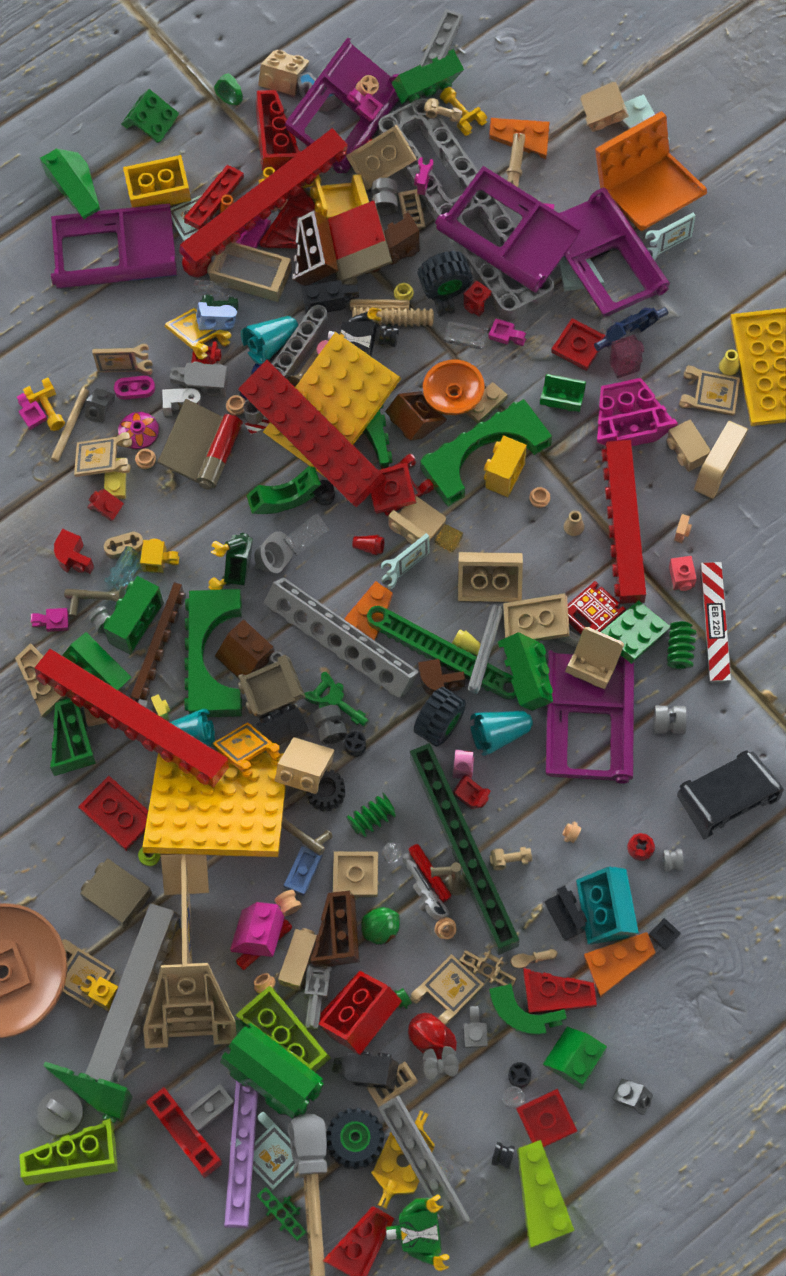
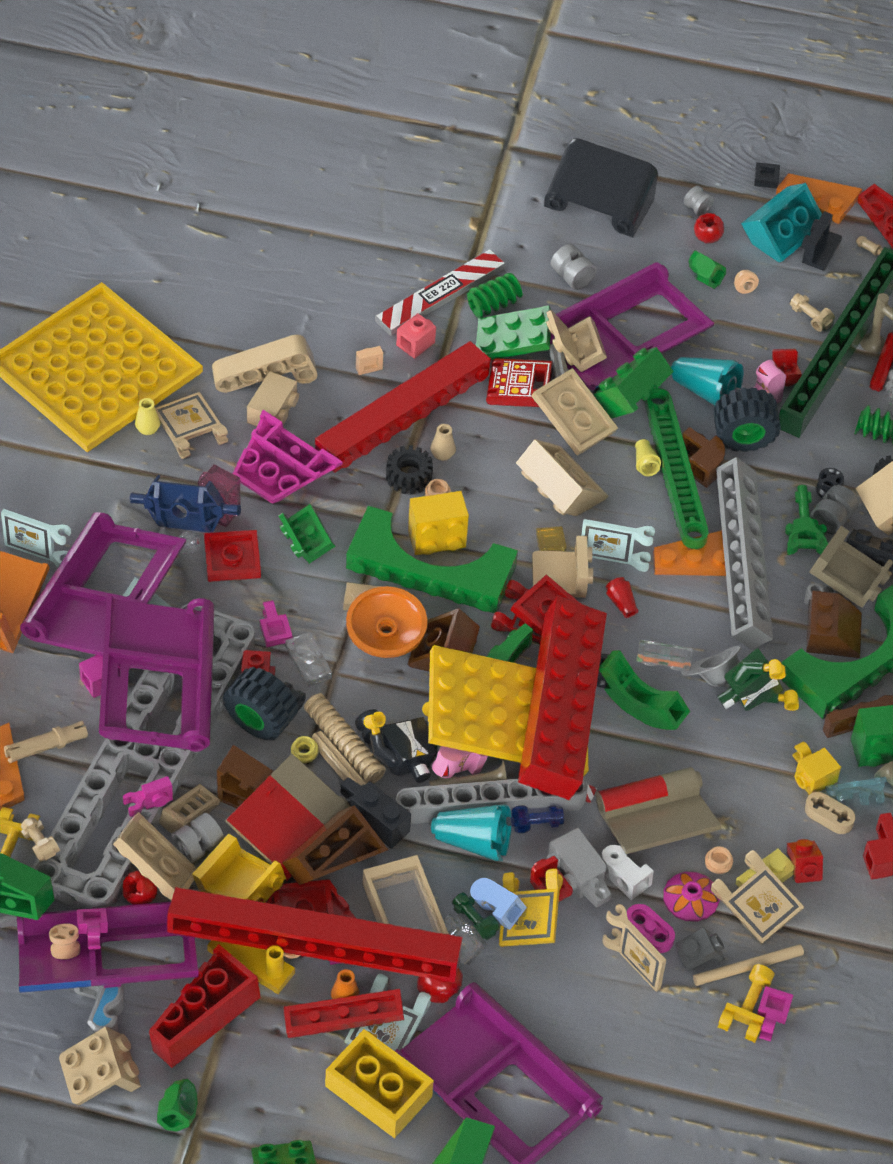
camera: 135 degrees left, 15 degrees down
light nougat plate [226,395,246,416] -> none
light grey axle [468,605,503,694] -> none
none -> black tyre [386,445,433,495]
none -> green rock [688,250,726,289]

